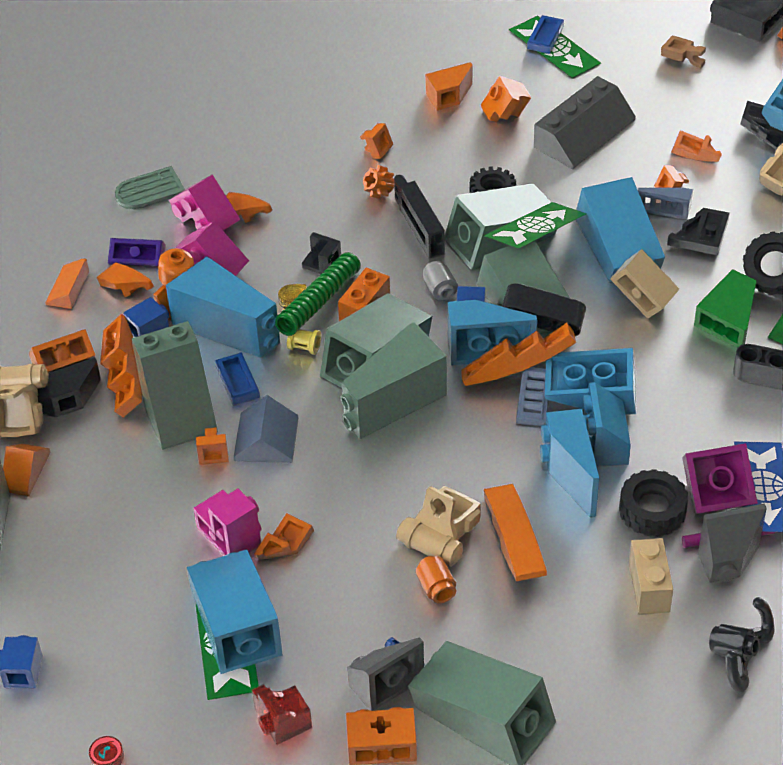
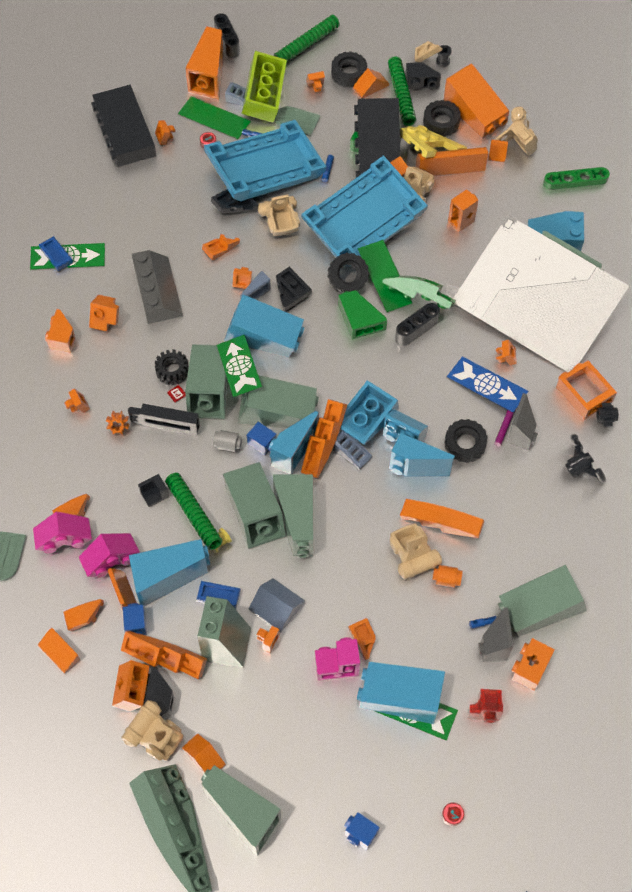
camera: 60 degrees left, 15 degrees up
dark purple slope [108,238,166,267] -> none
orange head [158,248,194,286] -> none
clear yellow tile [278,284,306,309] -> none
orange brick [338,267,390,321] -> none
black beam [502,283,586,336] -> none
tan brick [610,249,679,318] -> none
tan brick [629,538,673,614] -> none
medium nougat plate [661,35,706,68] -> none
magenta slope [682,443,758,514] -> none

